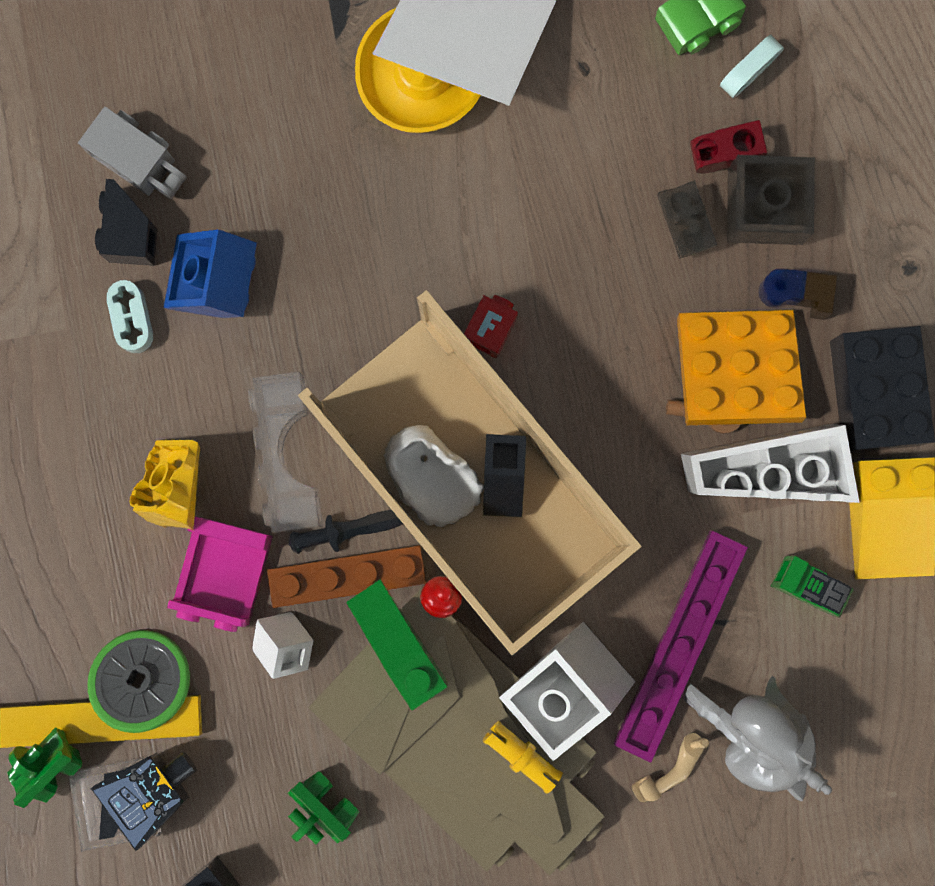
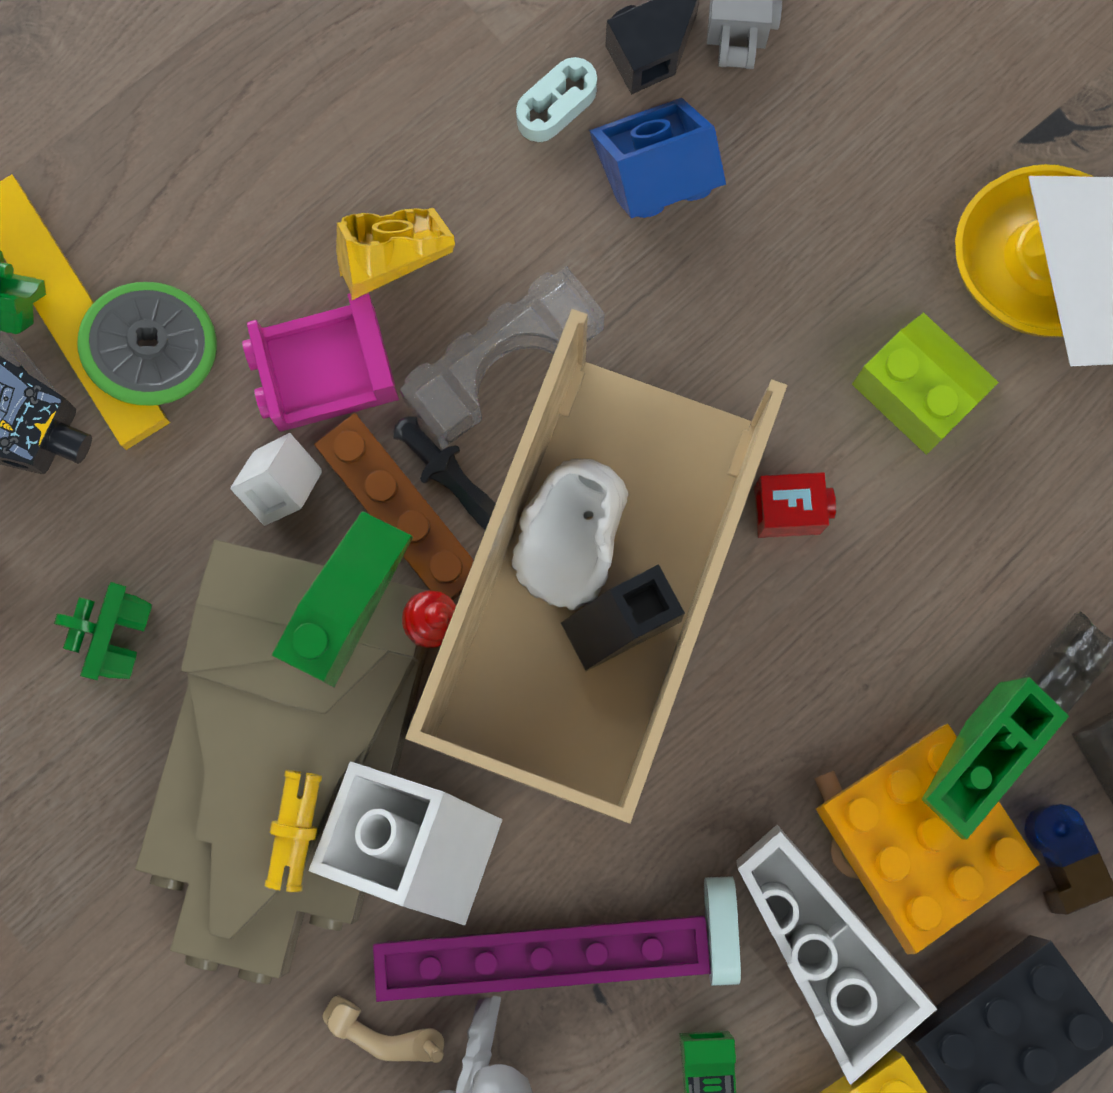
camera: 60 degrees right, 5 degrees down
none -> light aqua beam [704,876,741,986]
none -> lime slope [852,313,999,455]
none -> green slope [921,677,1069,840]

